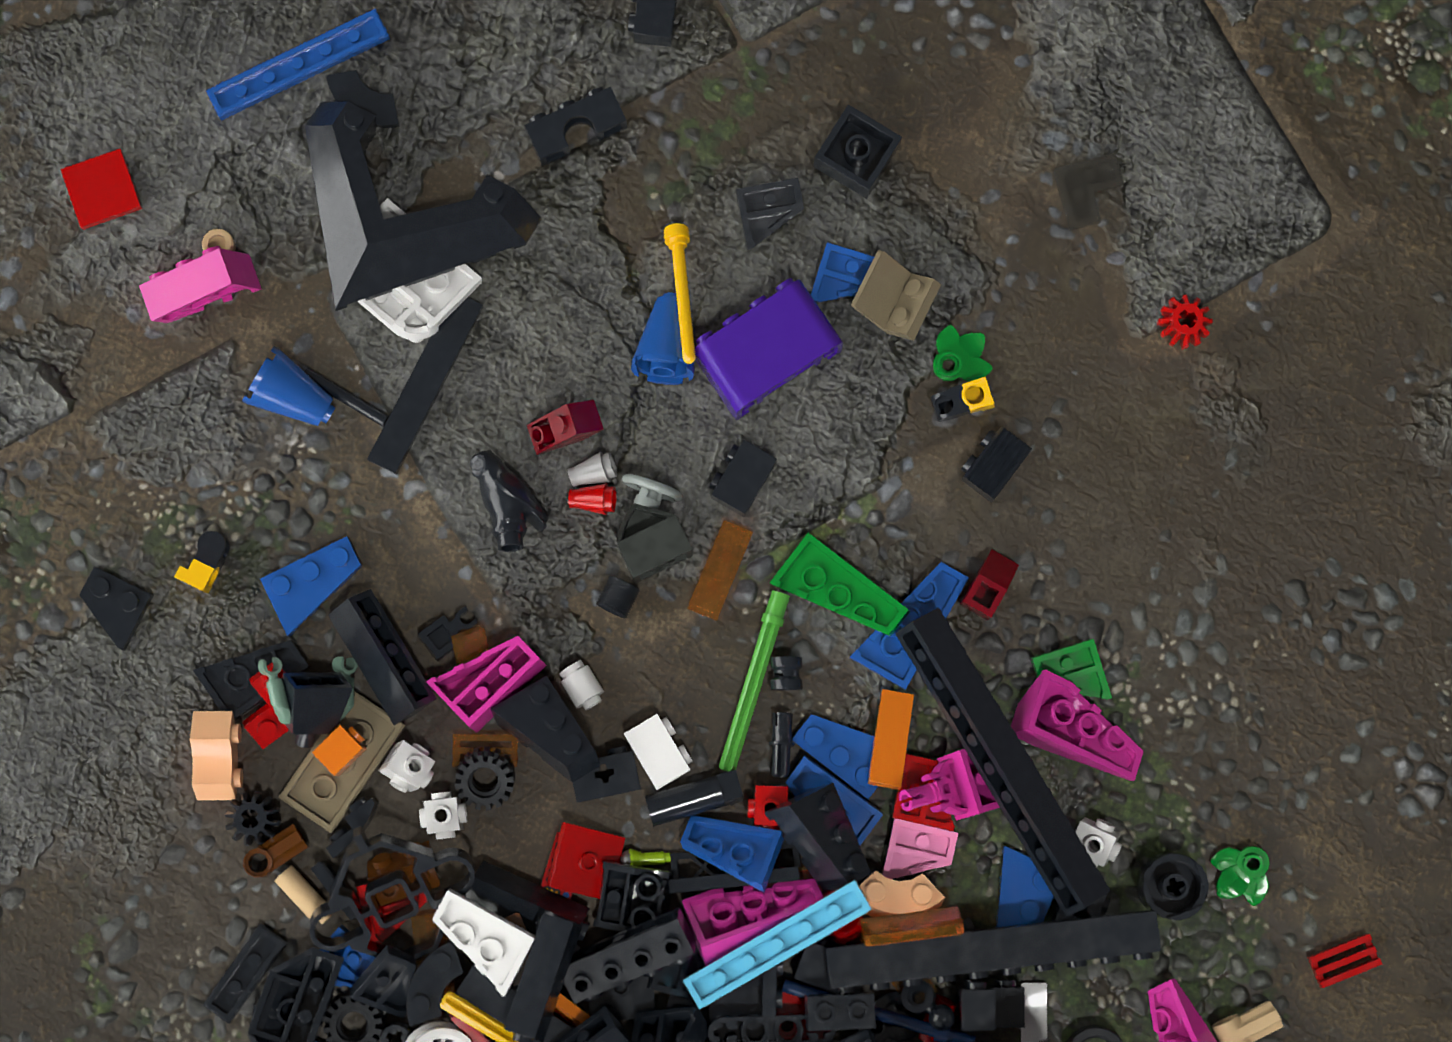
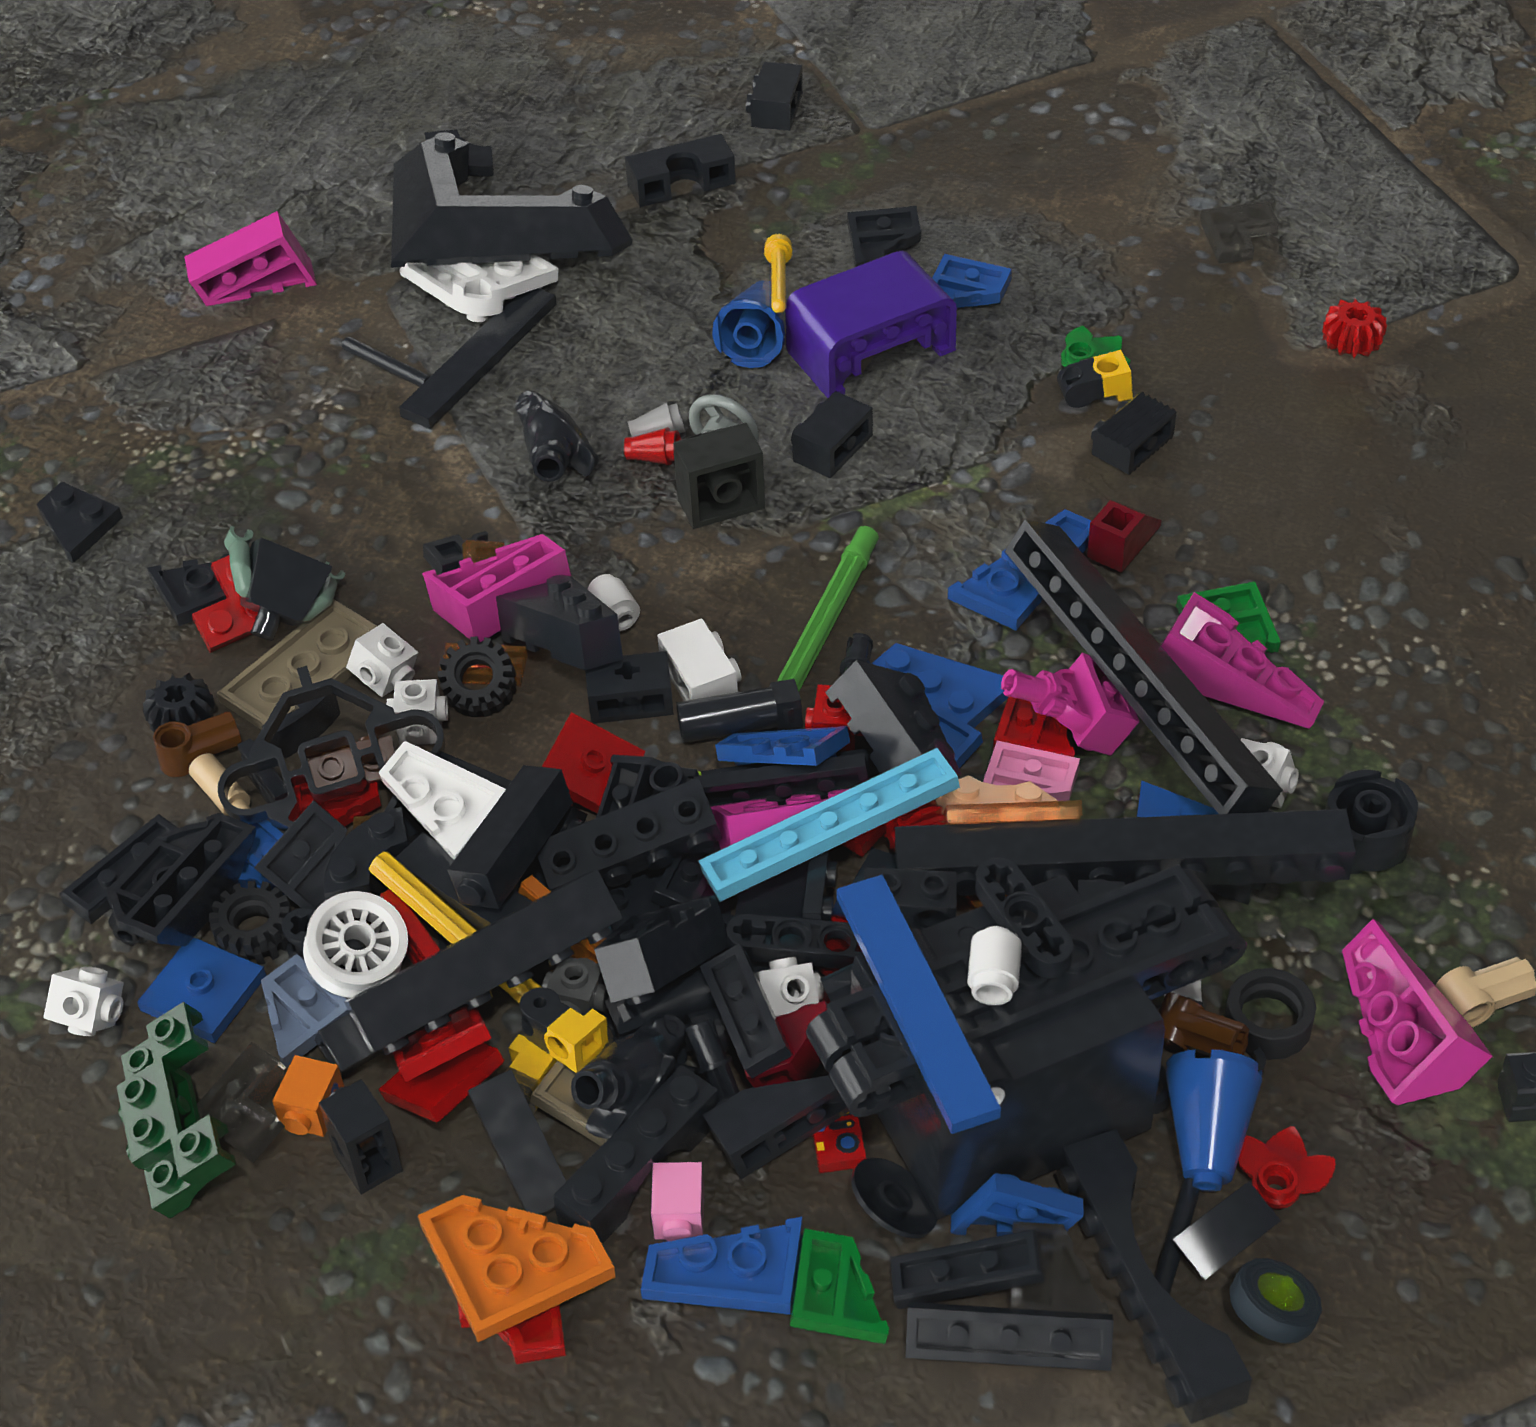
camera: 10 degrees right, 35 degrees down
red tile [60,149,143,230] -> none
leg [174,531,230,594] -> none
light nougat brick [190,711,243,800] -> none
blue tile [206,9,390,121] -> none
blue cone [242,346,336,426] -> none
blue wing [260,536,362,637] -> none
orange brick [312,725,367,776] -> none
black brick [328,589,437,725] -> none
dark red slope [527,400,604,455] -> none
black piece [596,576,640,619] -> none
clear orange tile [687,520,753,621] -> none
green wing [769,533,910,637] -> none
black wheel [770,657,803,691] -> none
black brick [813,104,902,199] -> none
dark tan bracket [851,250,941,341] -> none
orange tile [868,689,914,790] -> none
green plate [1210,846,1270,906] -> none

